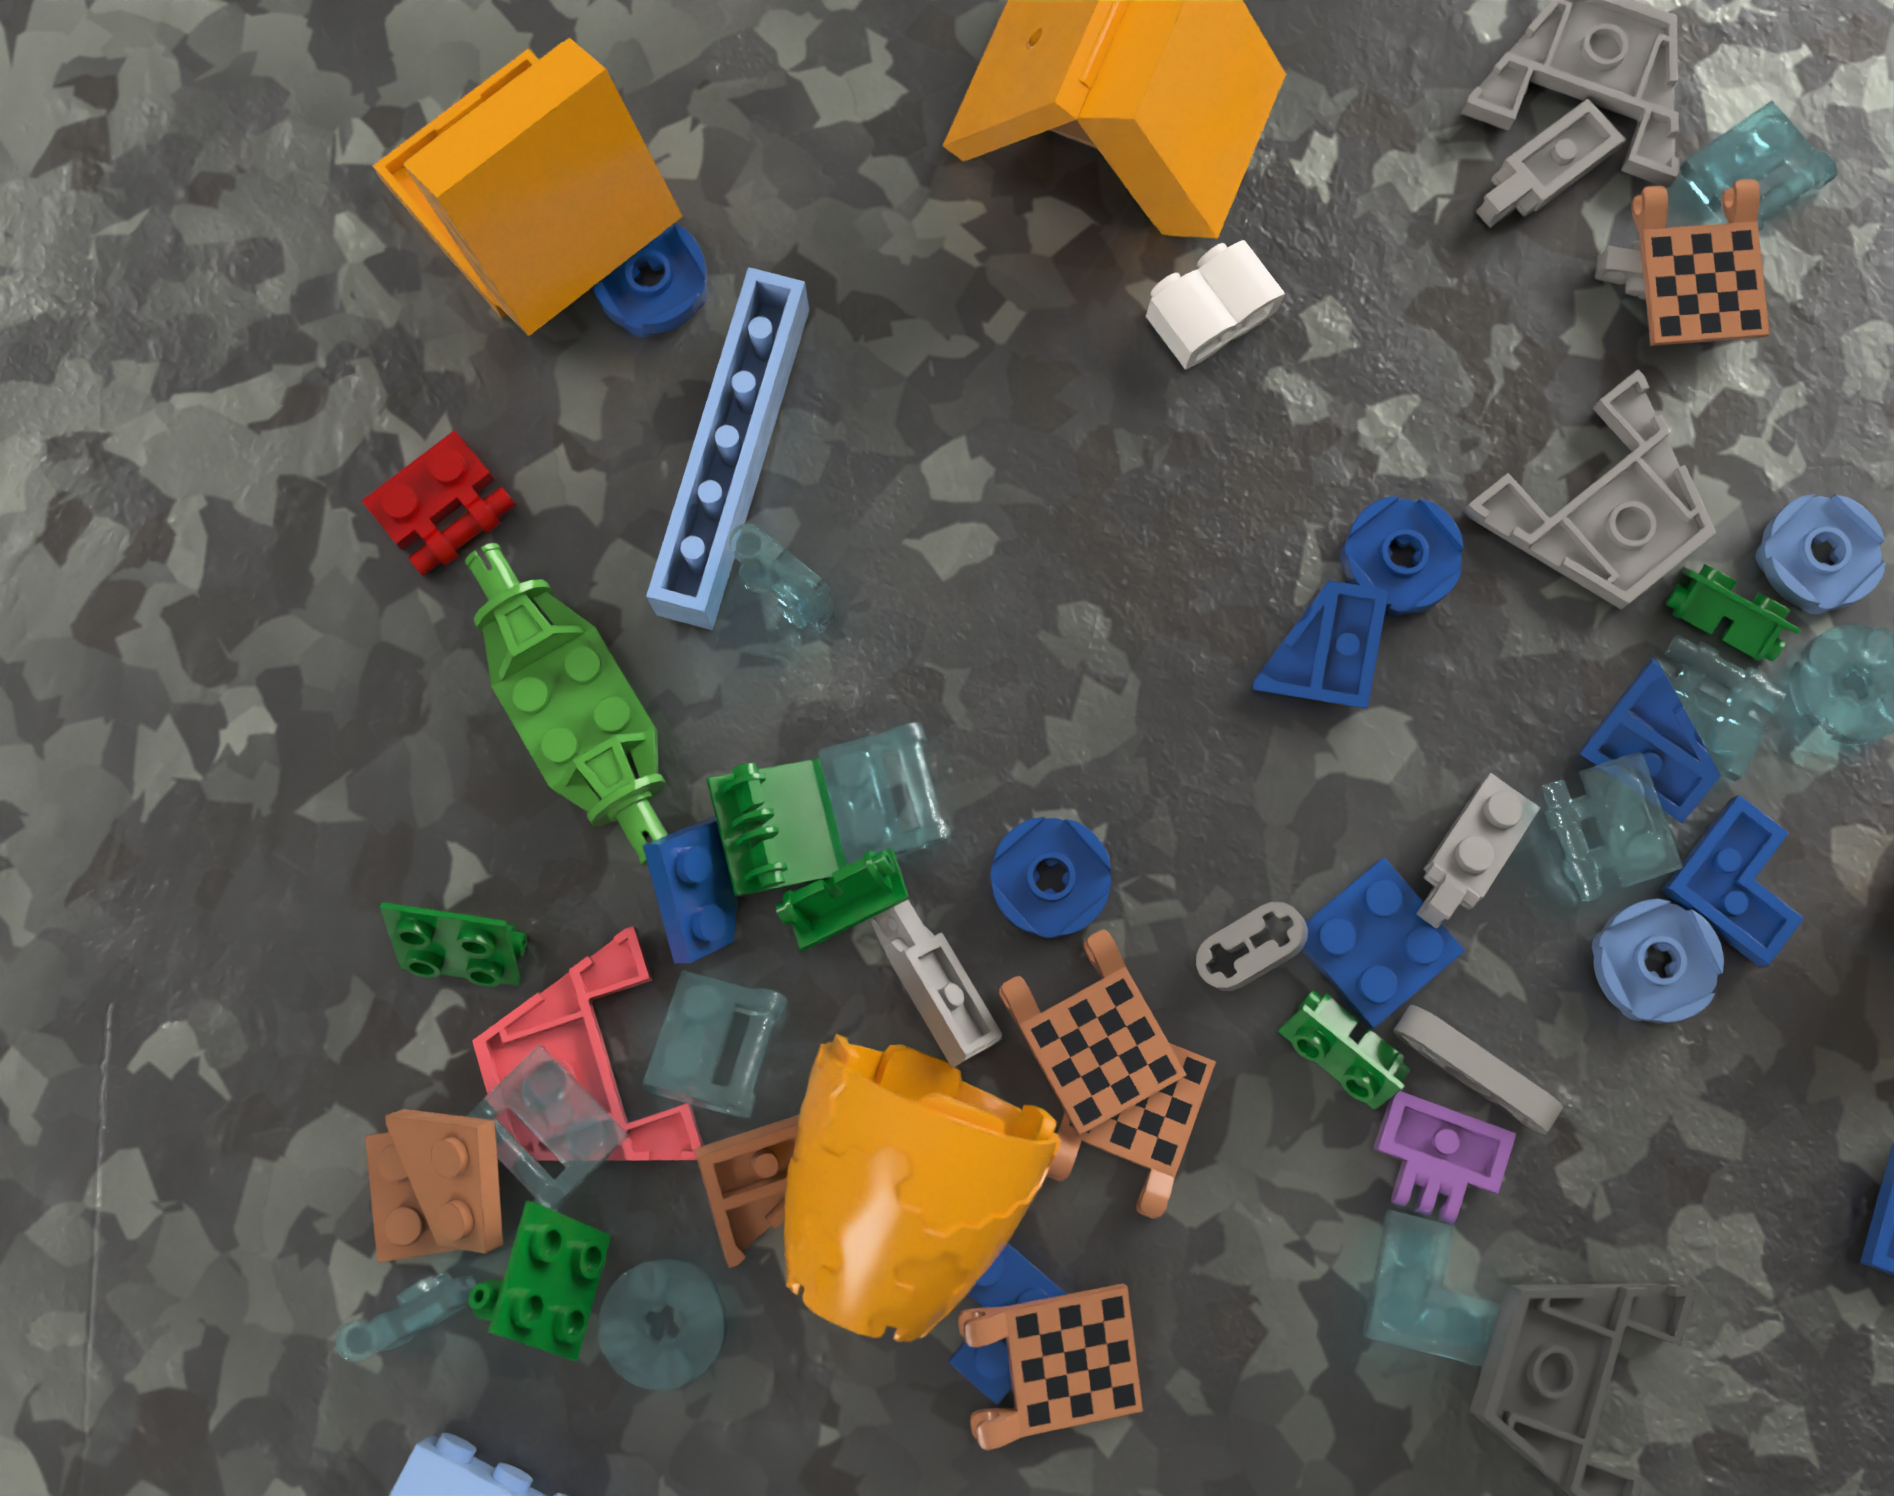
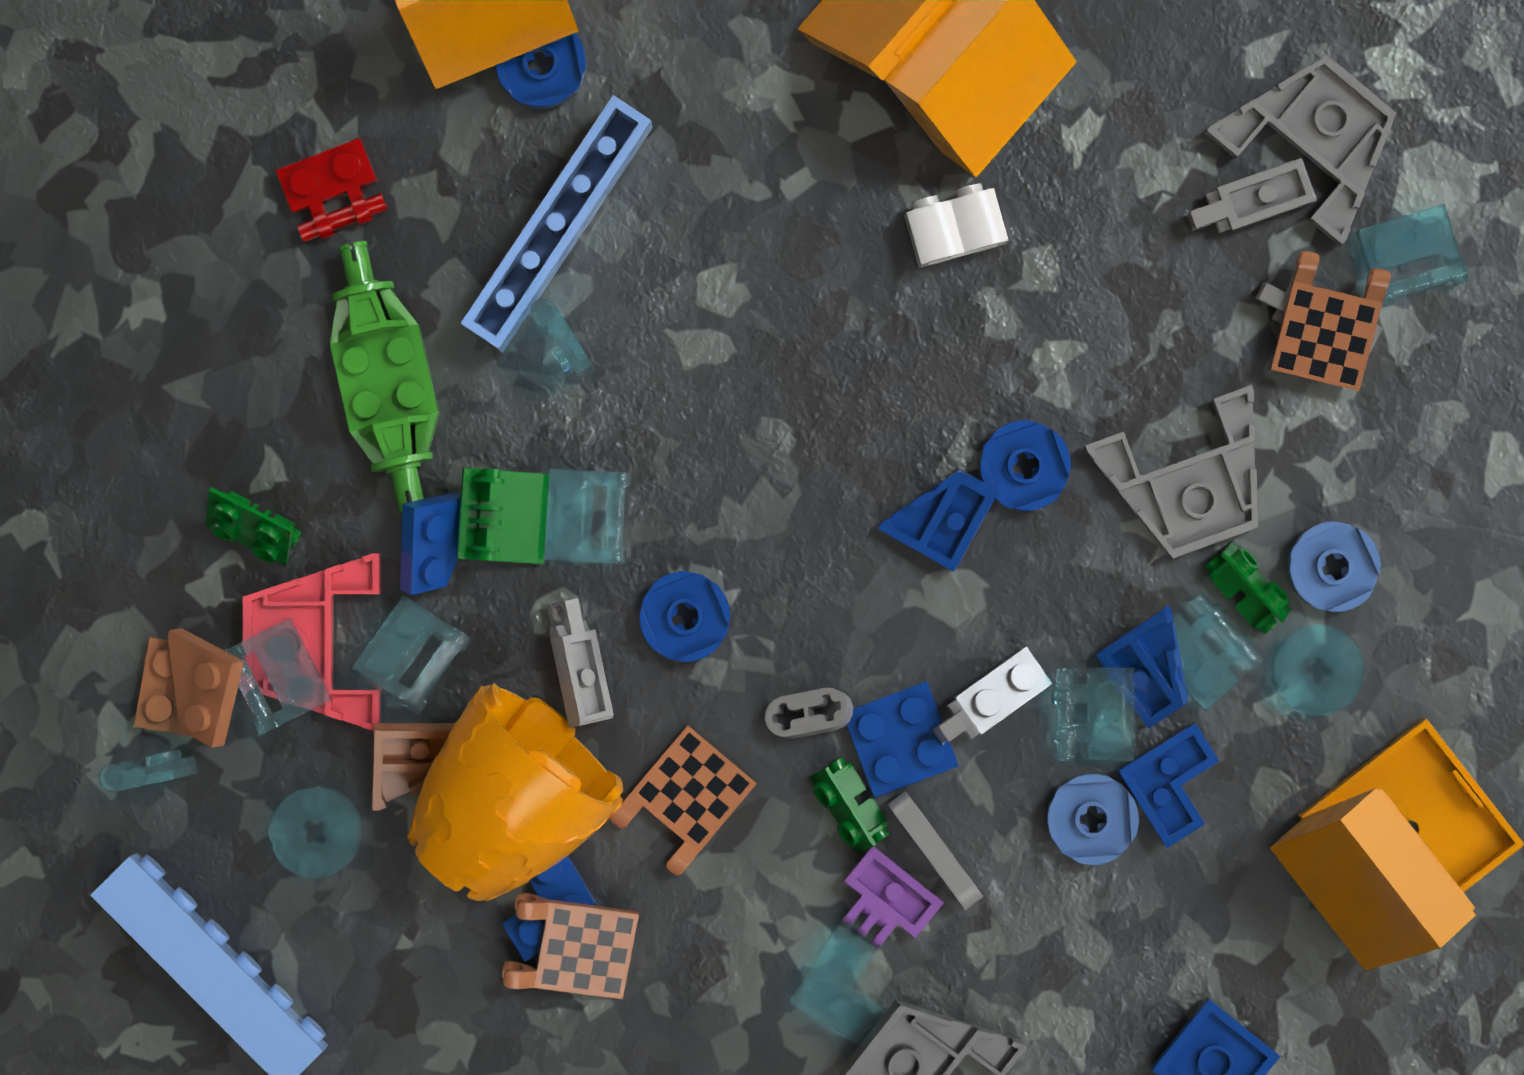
camera: 20 degrees right, 10 degrees up
green hinge [468,1201,611,1362] -> none
green hinge [775,848,910,952] -> none
nougat flag [999,930,1187,1136] -> none

